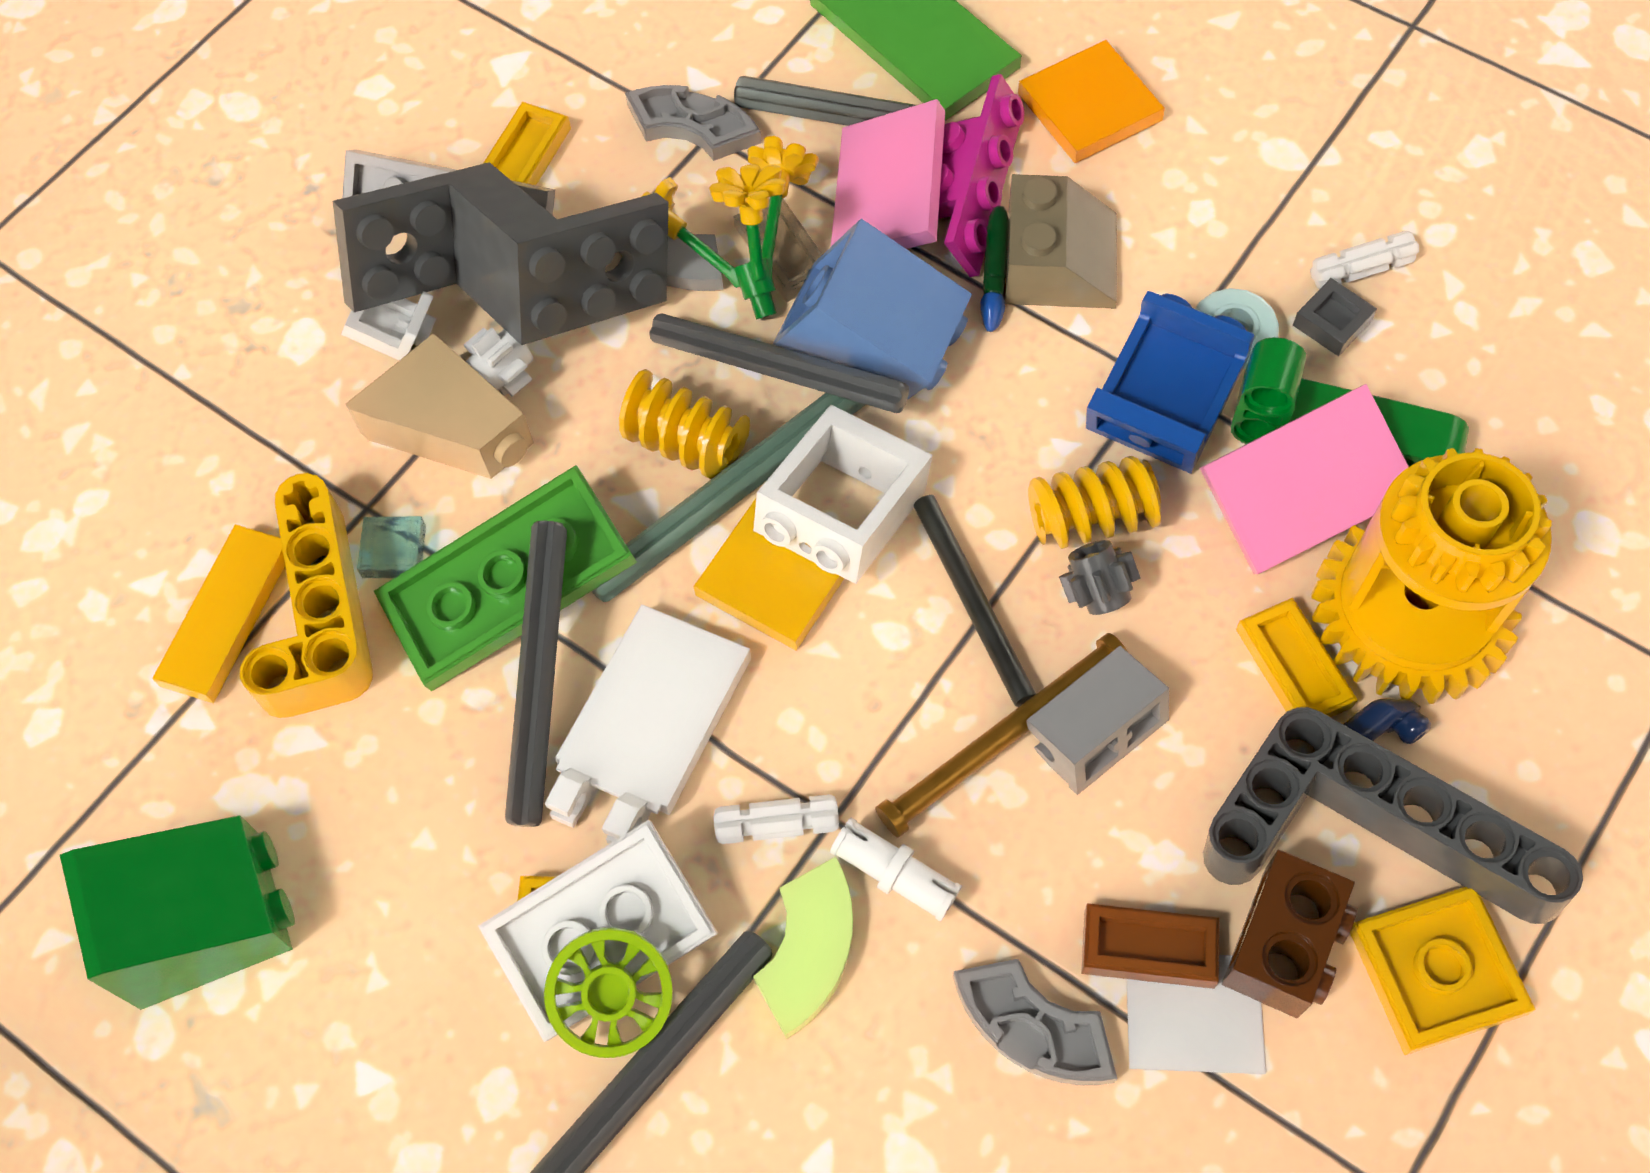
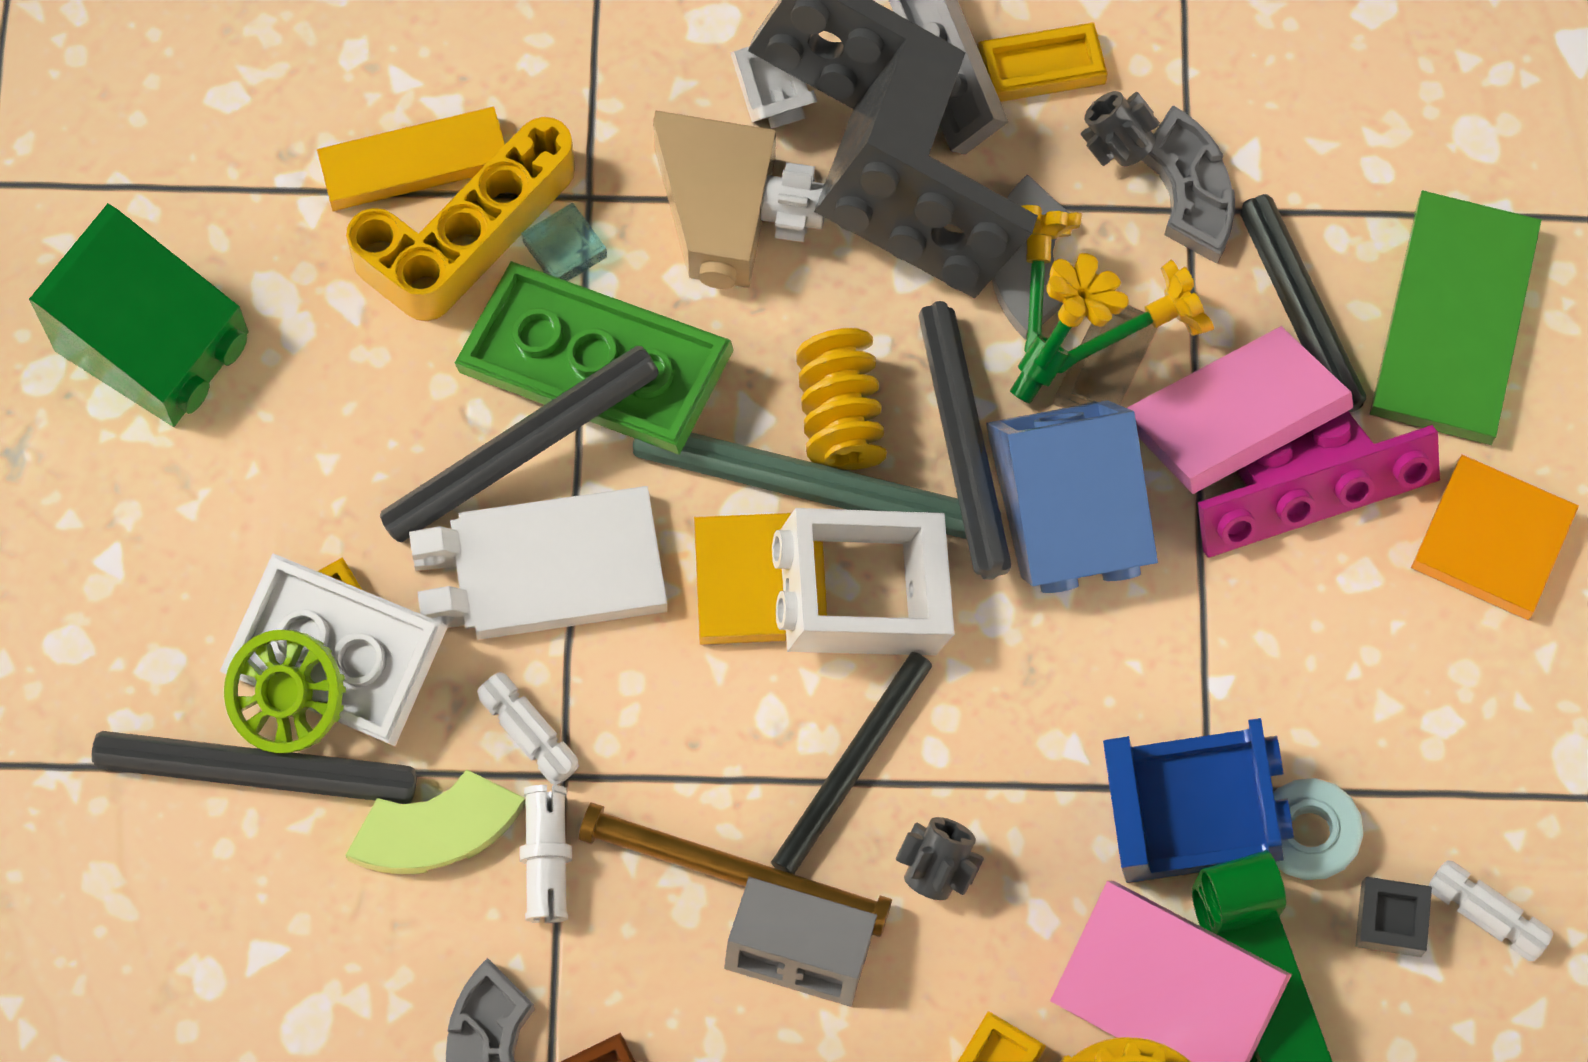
camera: 50 degrees right, 5 degrees up
dark green piece [980,205,1009,332] -> none
dark tan slope [1005,174,1117,309] -> none
yellow piece [1028,456,1161,549] -> none
none -> dark grey gear [1081,91,1160,166]

